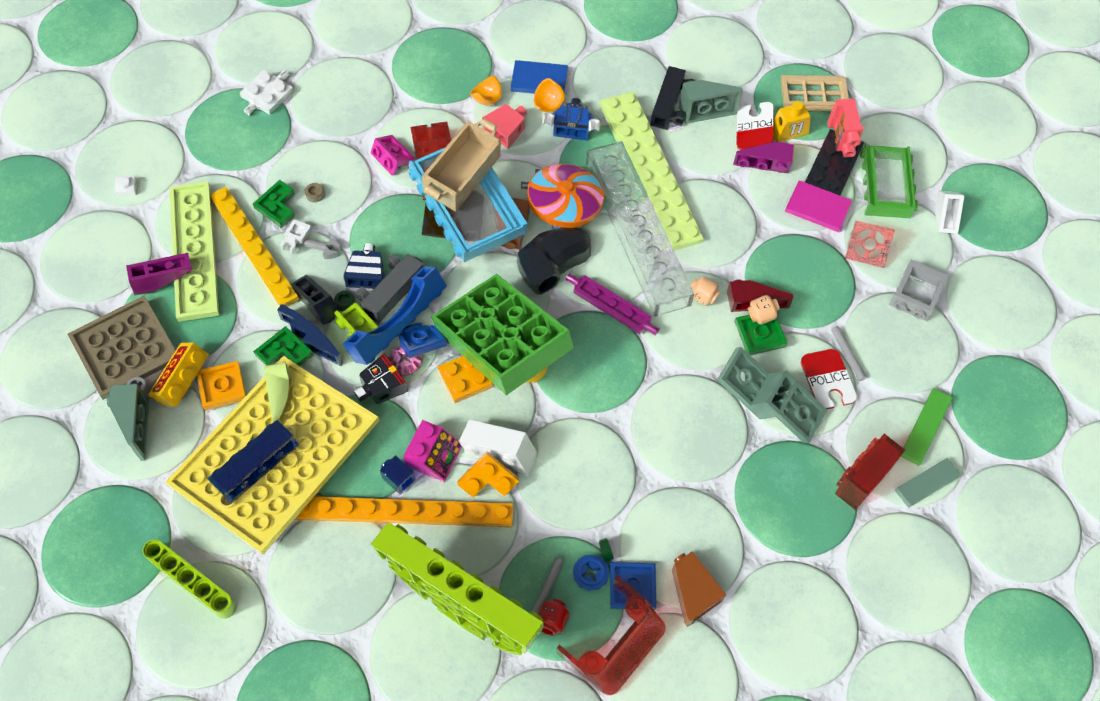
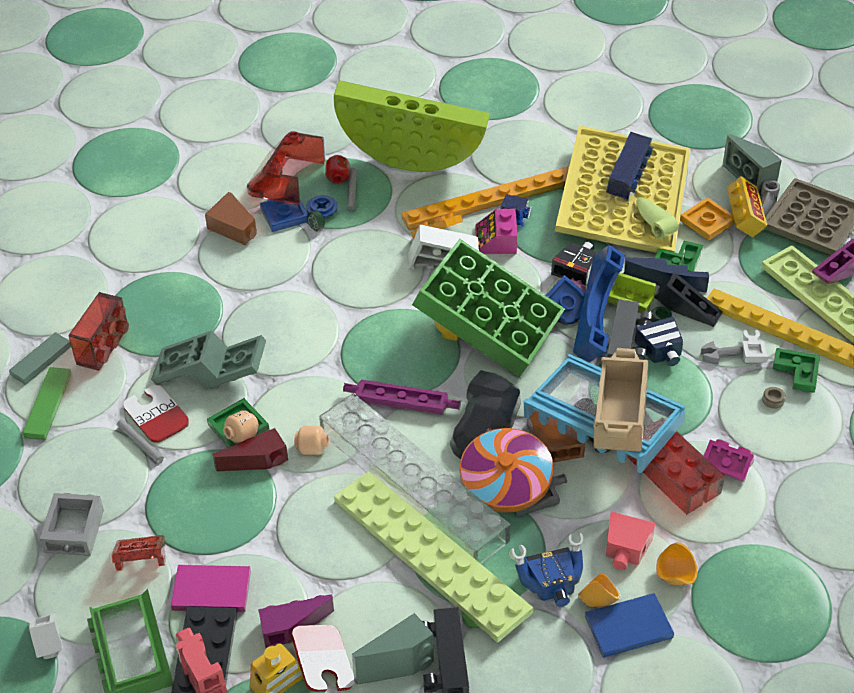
camera: 160 degrees right, 15 degrees down
lime beam [142,539,236,619] -> none

